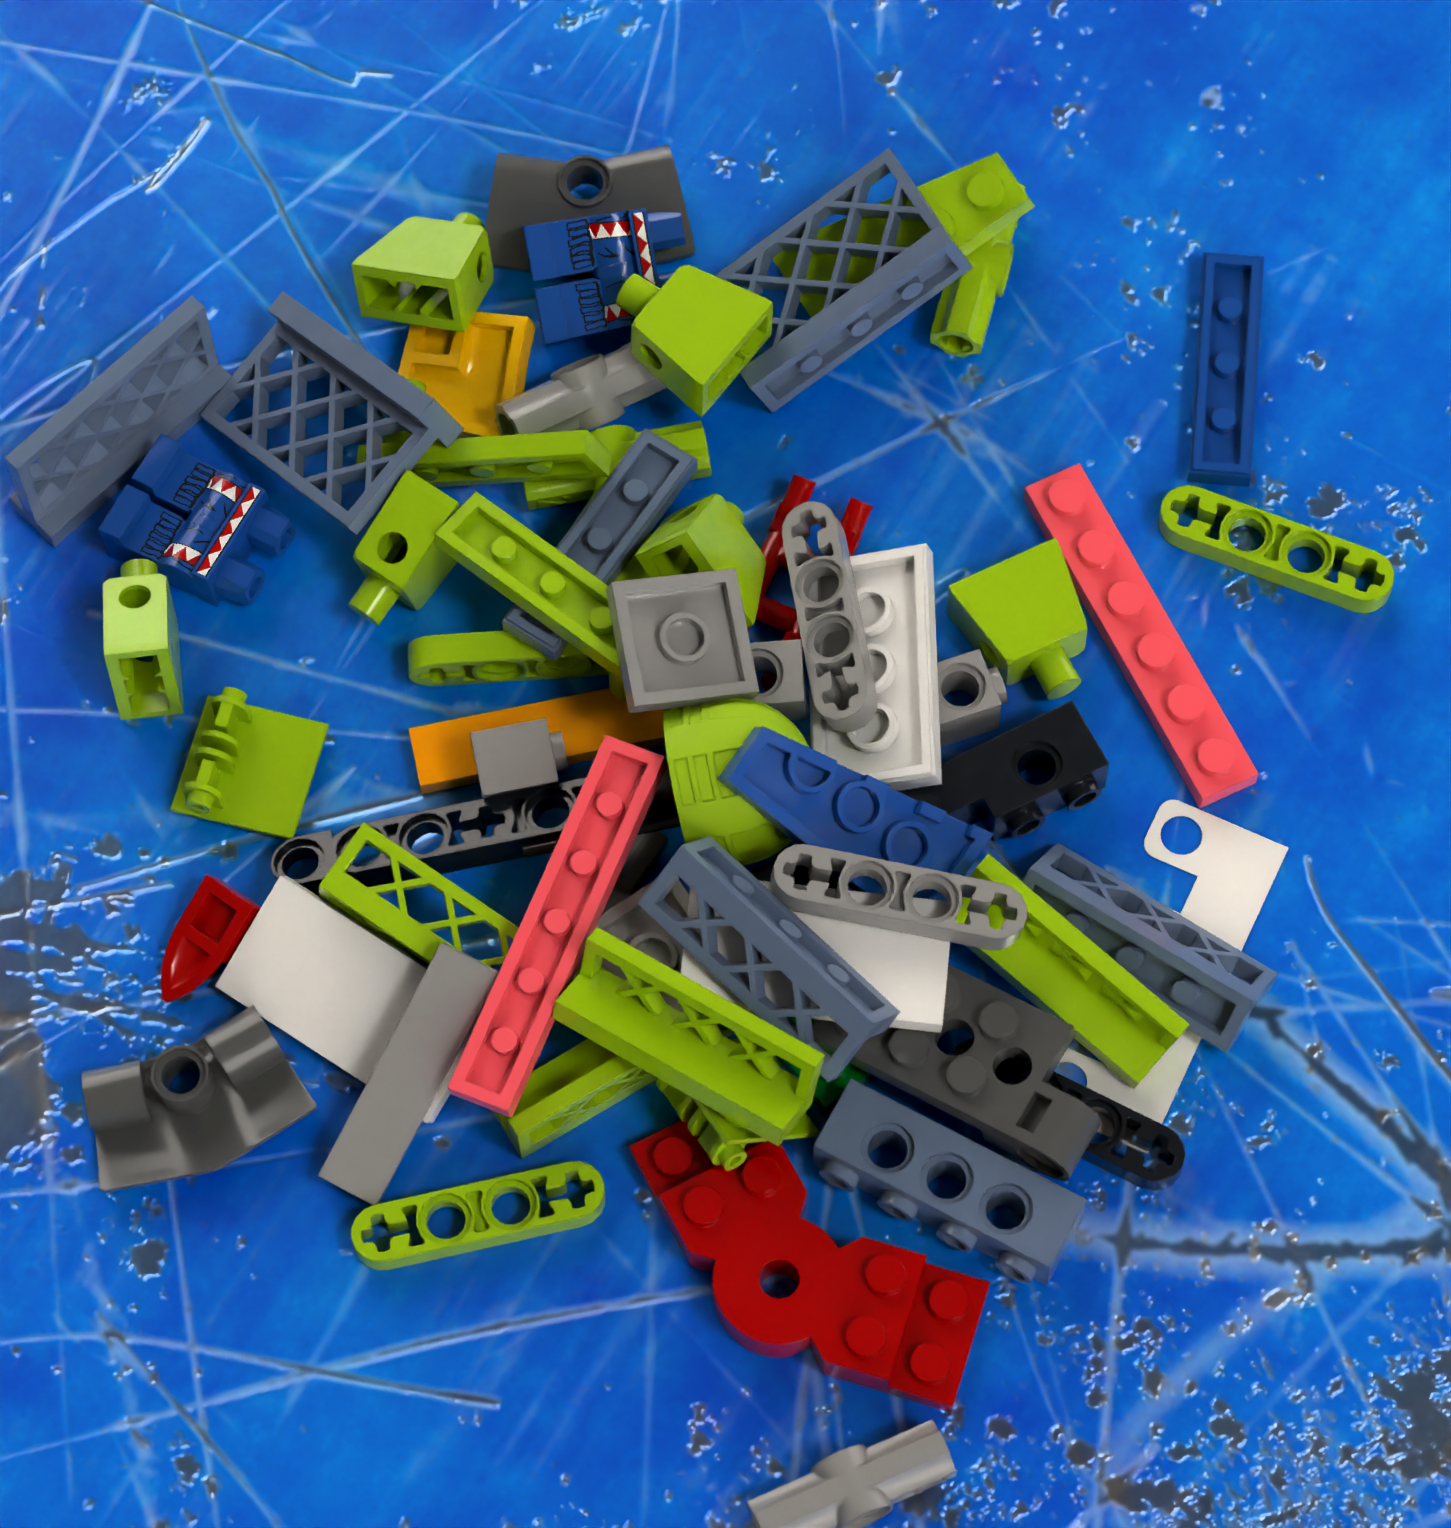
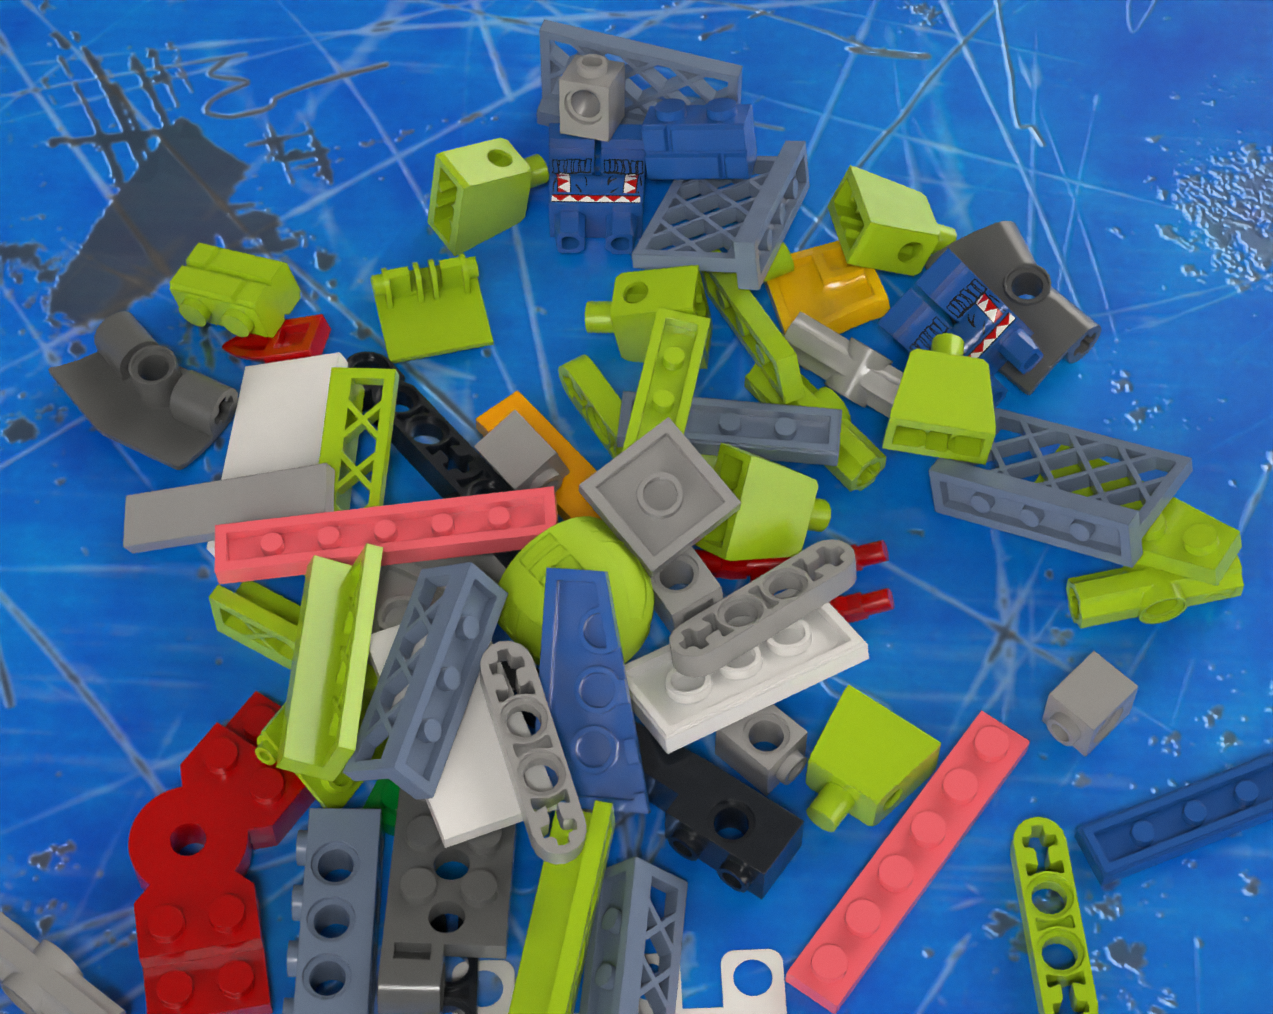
camera: 60 degrees right, 10 degrees down
lime beam [351,1161,606,1270] -> none
none -> lime brick [169,242,301,338]
none -> light grey brick [559,54,625,142]
none -> blue brick [642,98,757,180]
none -> light grey brick [1042,651,1139,757]

